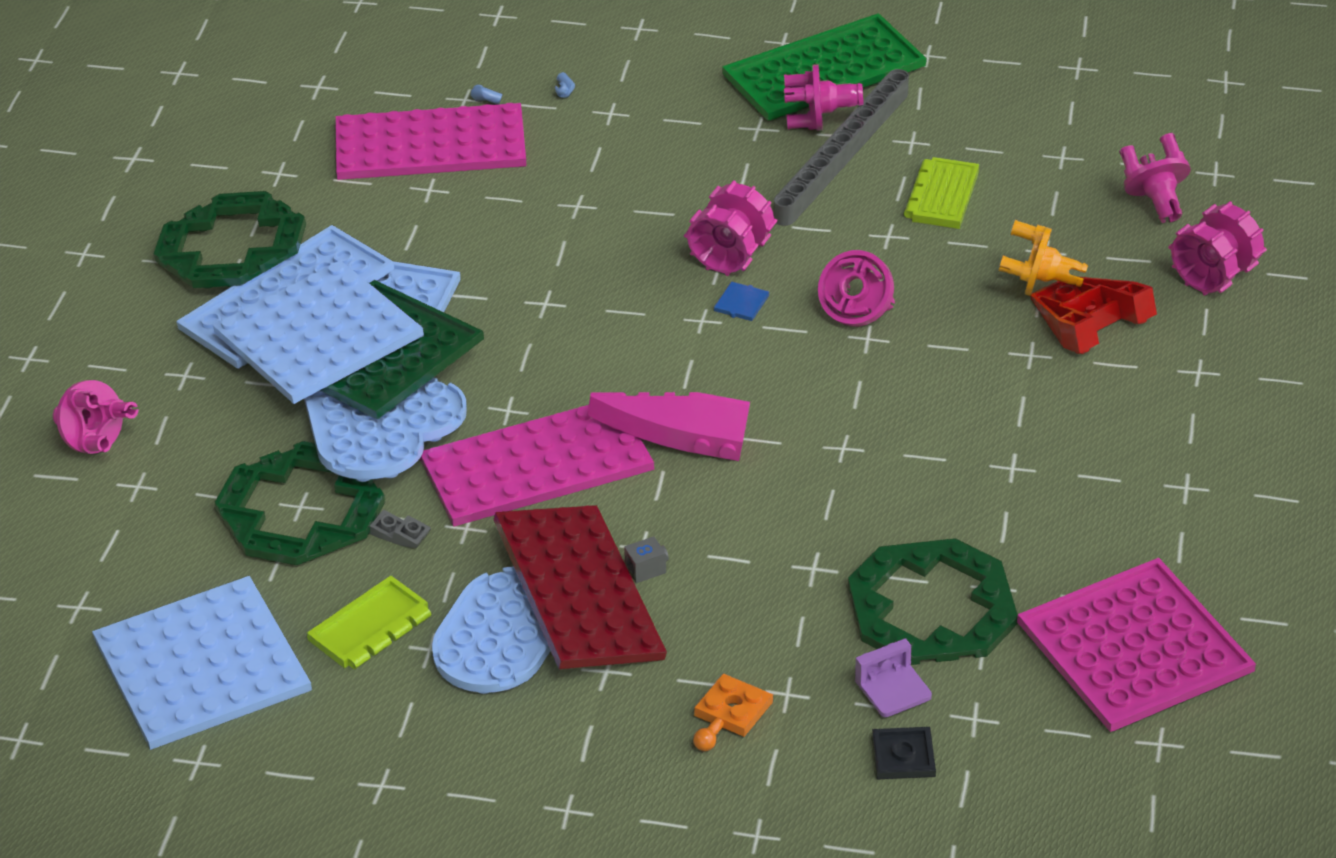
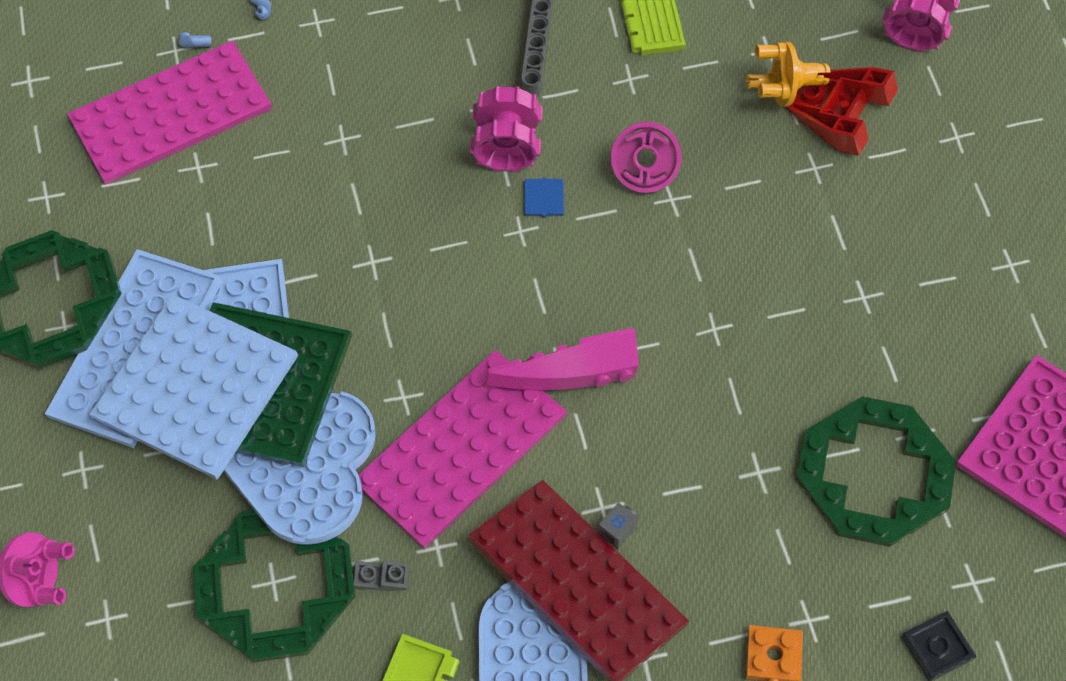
camera: 25 degrees left, 20 degrees up
medium lavender bracket [855,638,932,717] -> none

